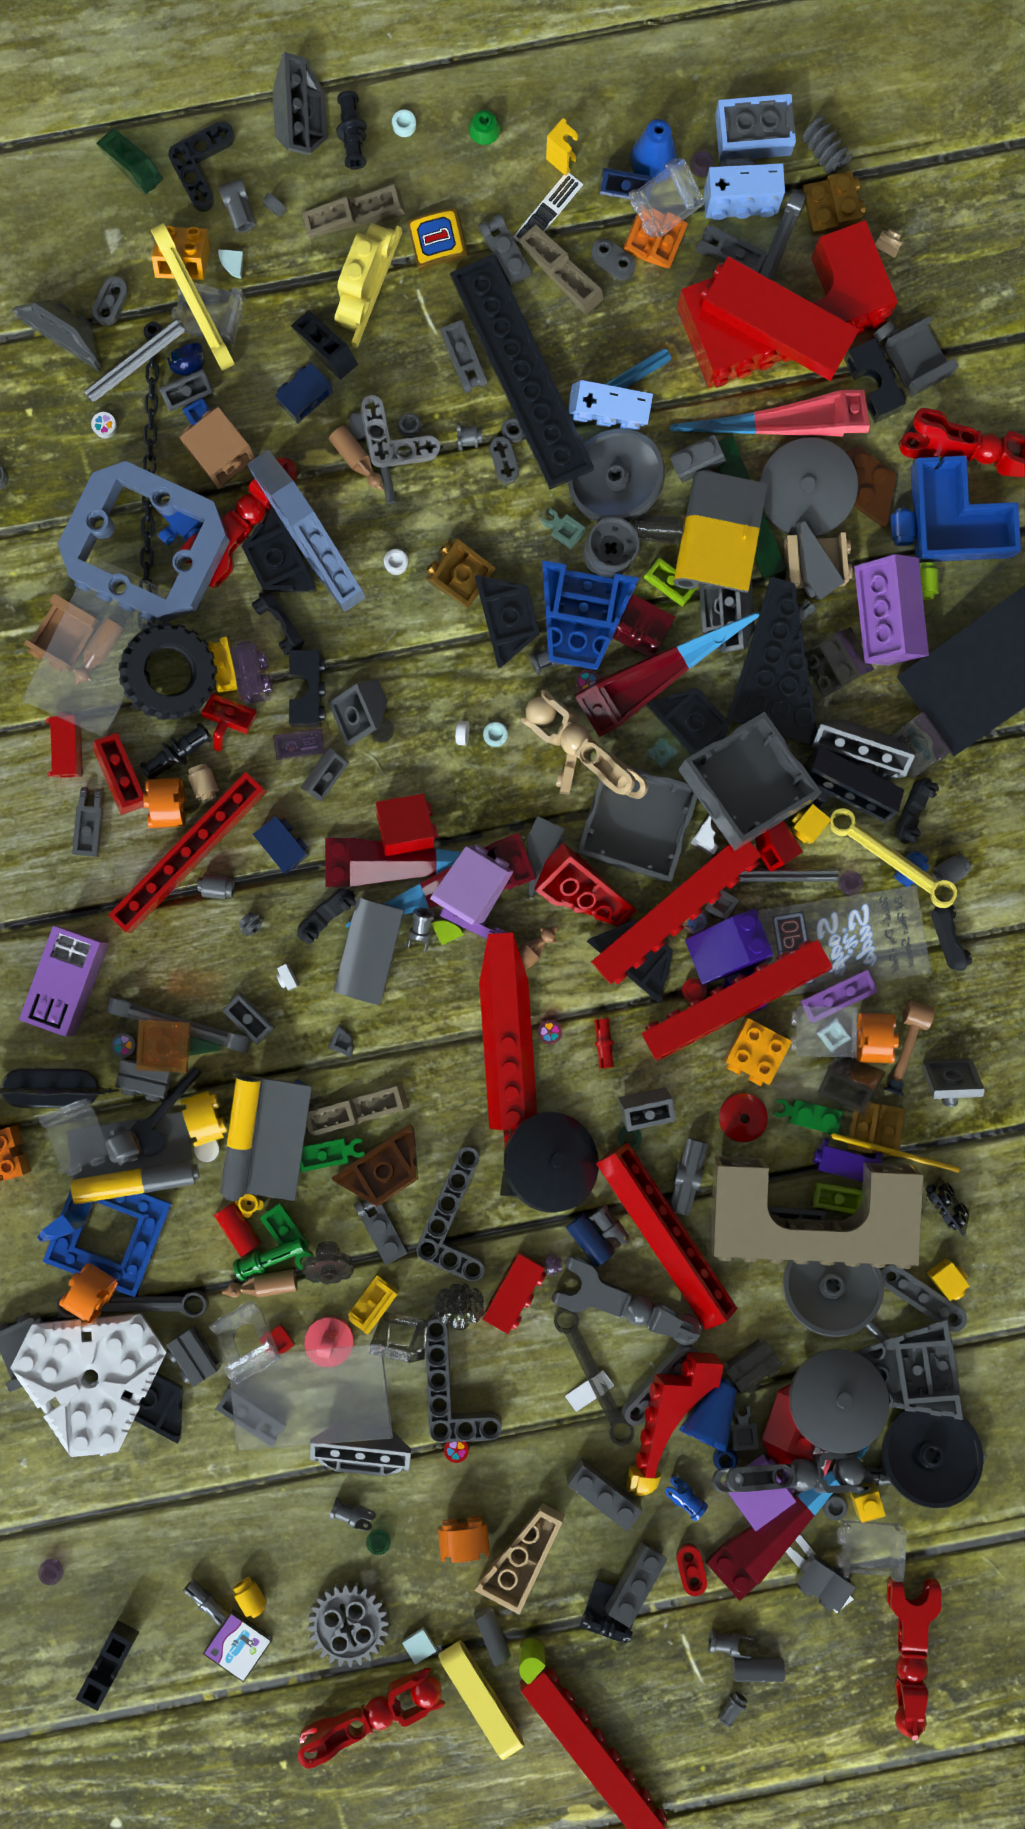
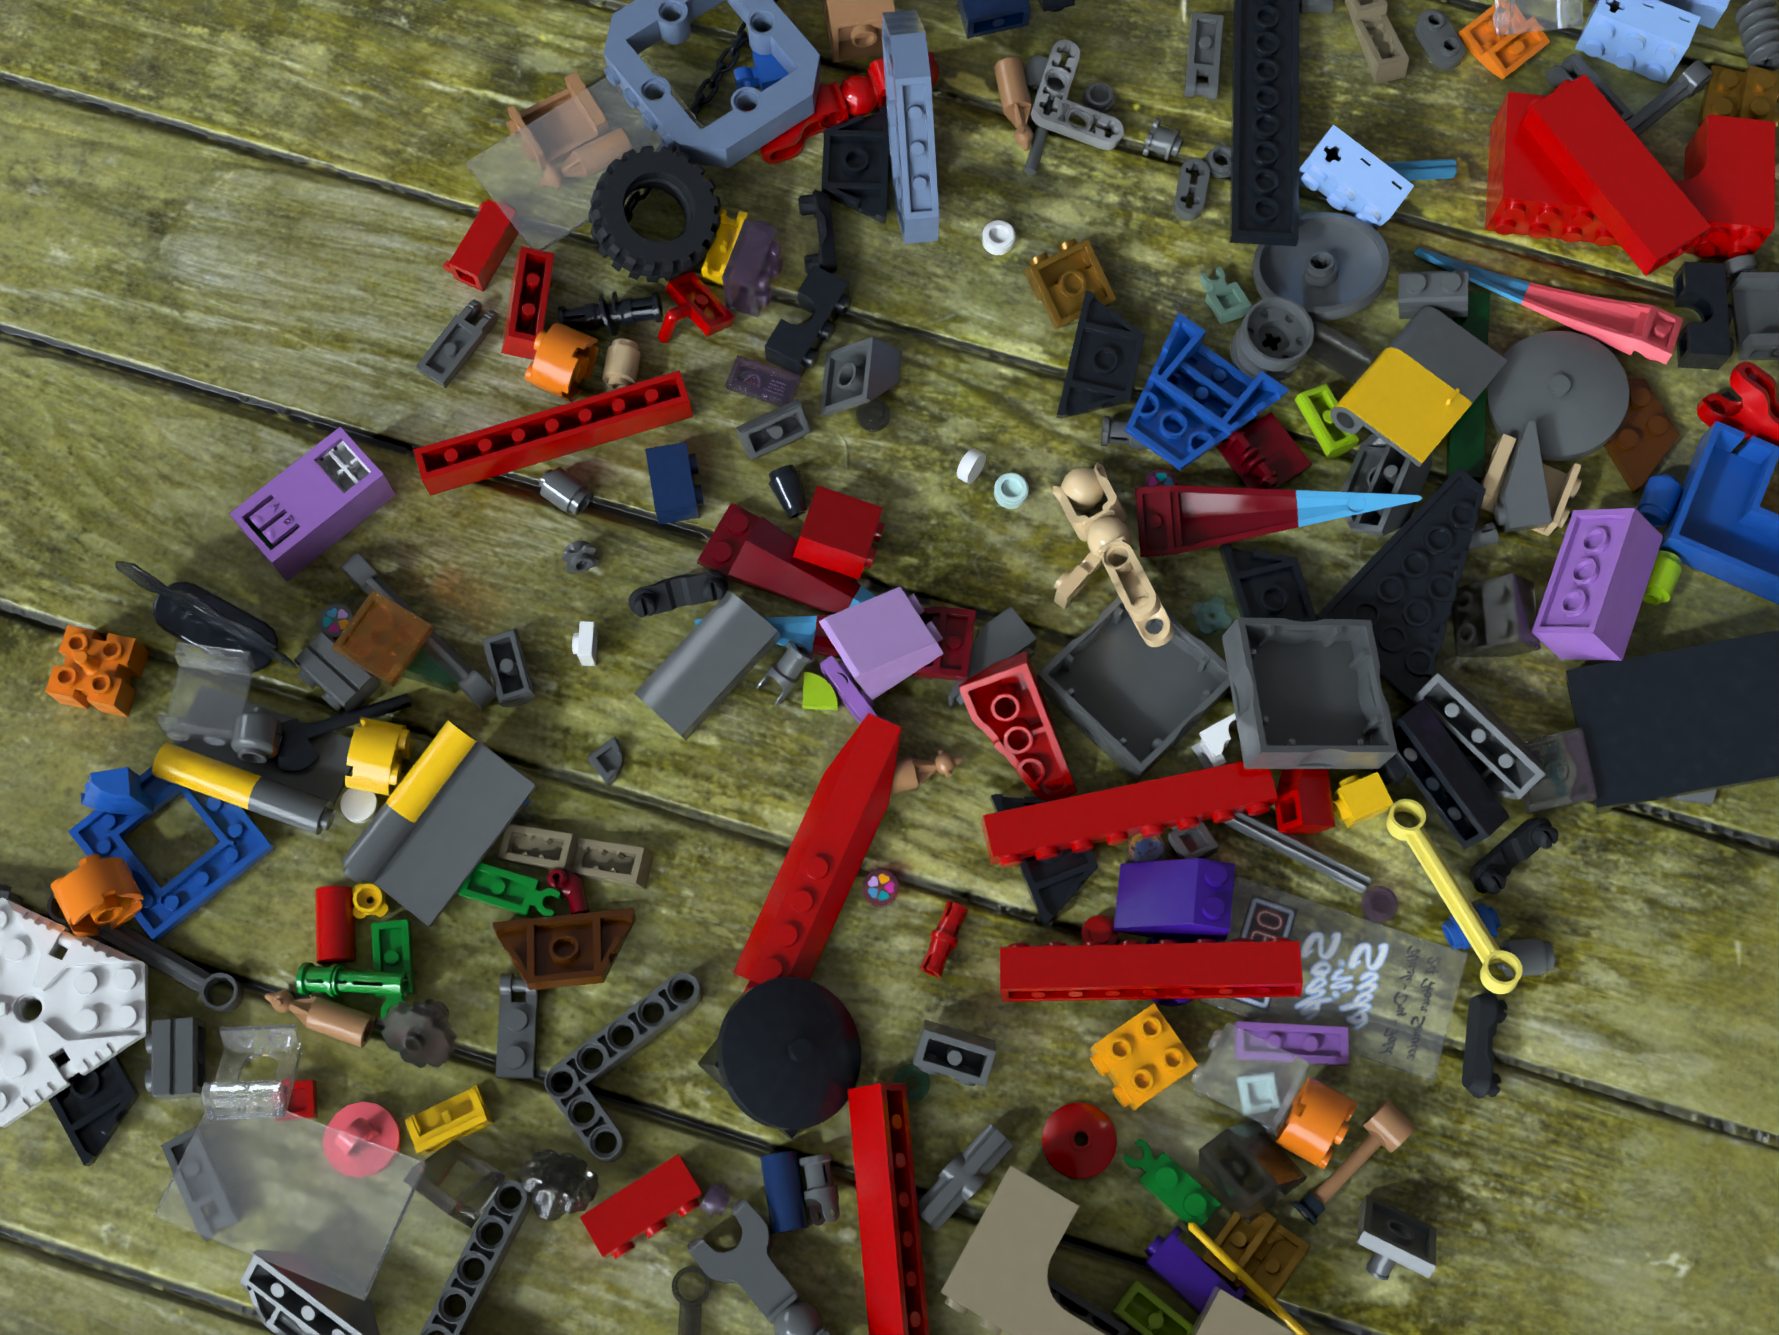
camera: 30 degrees right, 15 degrees down
none -> dark red arm [547,868,589,914]
none -> black cone [768,465,808,519]

